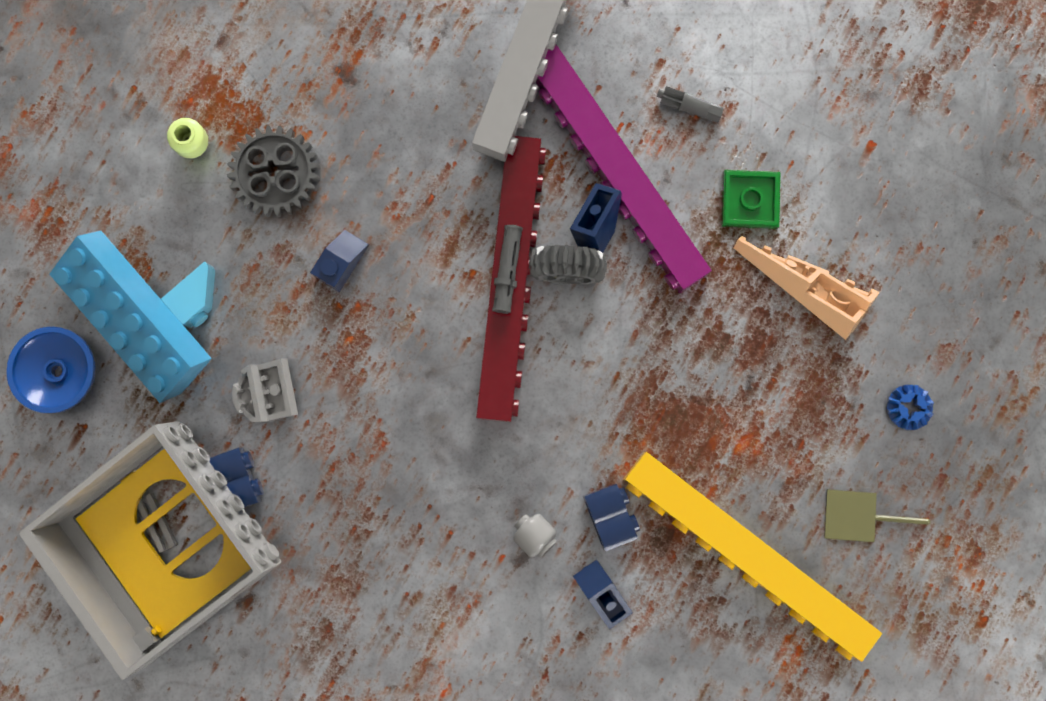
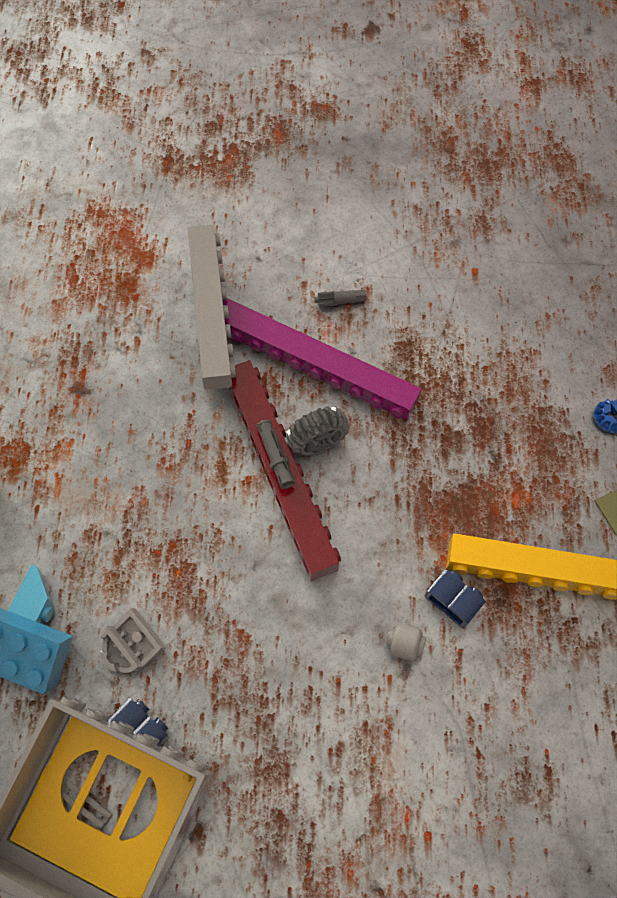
camera: 30 degrees left, 20 degrees down
dark grey gear [227,125,321,218] -> none
dark blue slope [310,230,369,292] -> none
dark blue slope [570,183,622,253] -> none
dark blue slope [573,560,633,630] -> none
green tile [722,170,781,229] -> none
light nougat wedge [734,236,879,340] -> none

